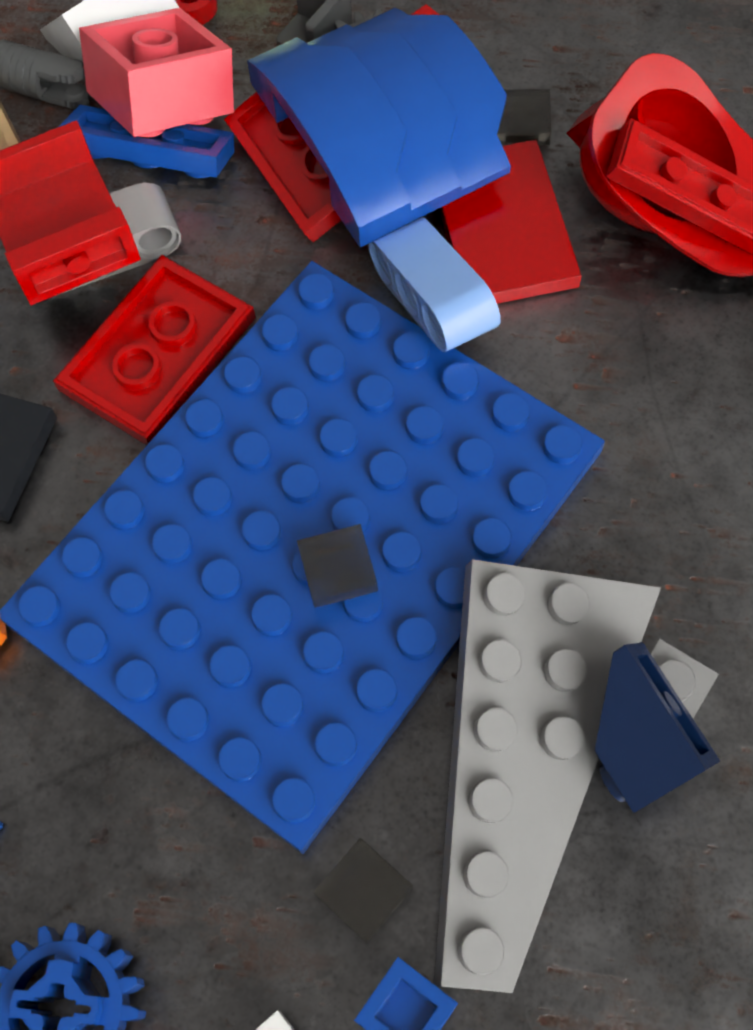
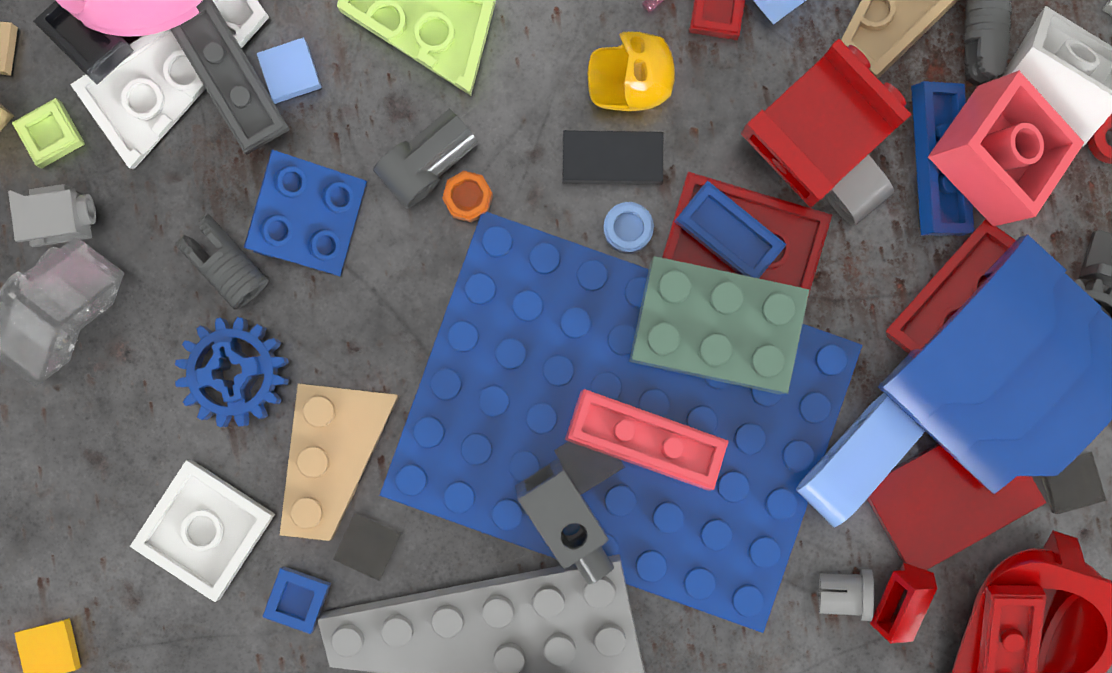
camera: 70 degrees right, 20 degrees up
none -> tan wing [280,384,400,541]
none -> dark grey torso [515,458,614,584]
none -> coral tile [565,389,729,491]
none -> light blue tile [603,202,654,254]
none -> sand green brick [629,256,810,394]
none -> blue tile [674,180,787,279]
none -> light grey bush [818,569,874,621]
none -> red piece [870,563,938,644]

